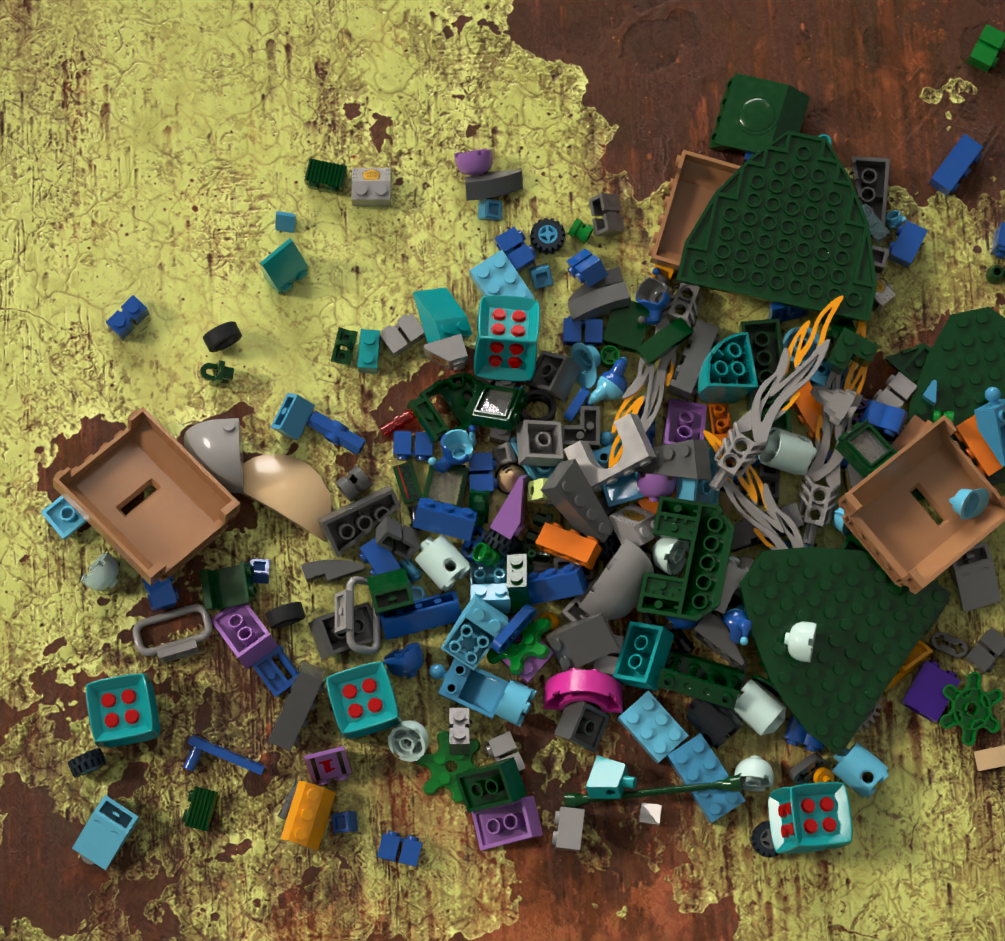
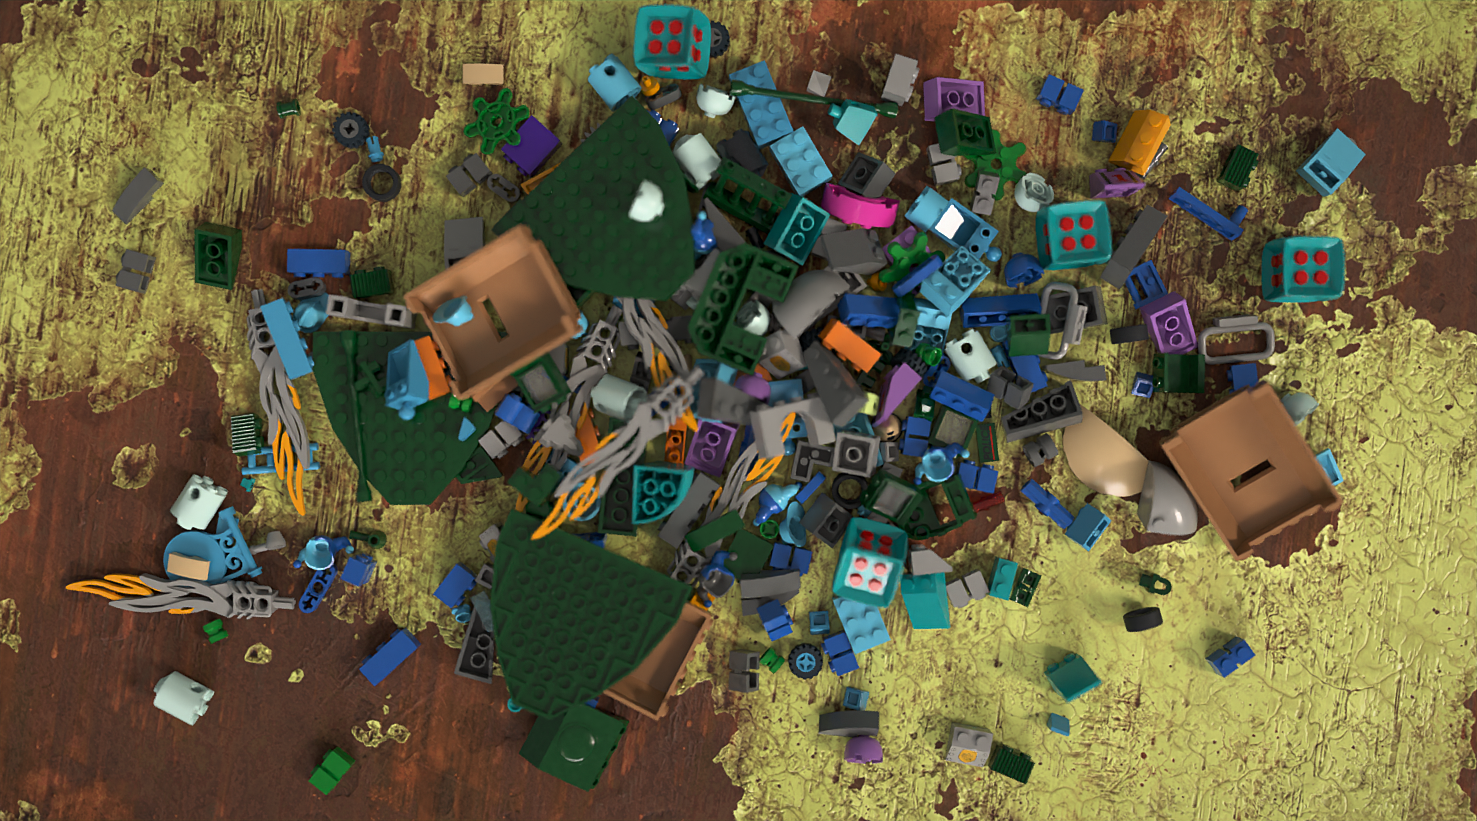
camera: 165 degrees left, 10 degrees up
black wheel [68,748,107,778] -> none

